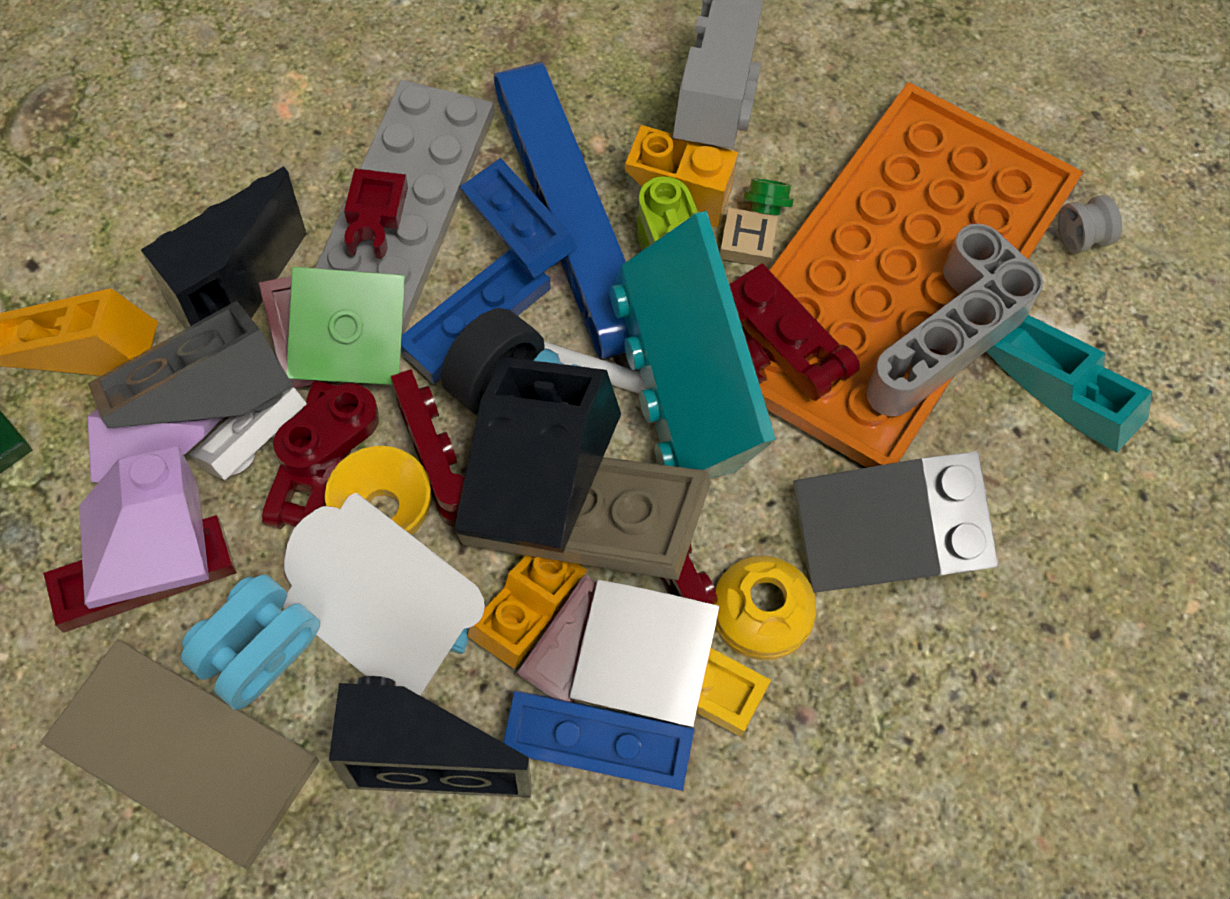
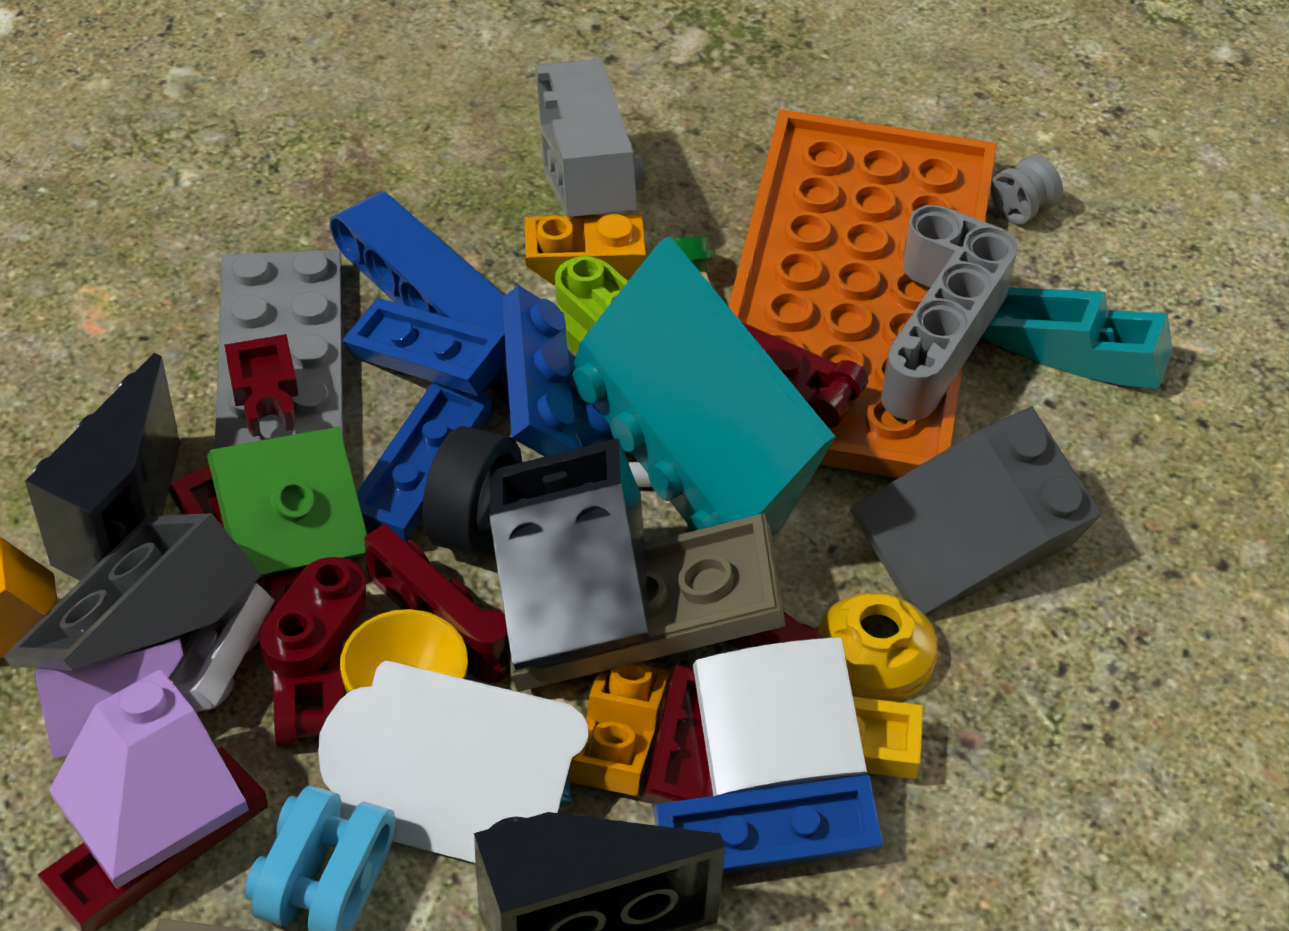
camera: 20 degrees left, 15 degrees down
none -> blue plate [502,285,577,457]

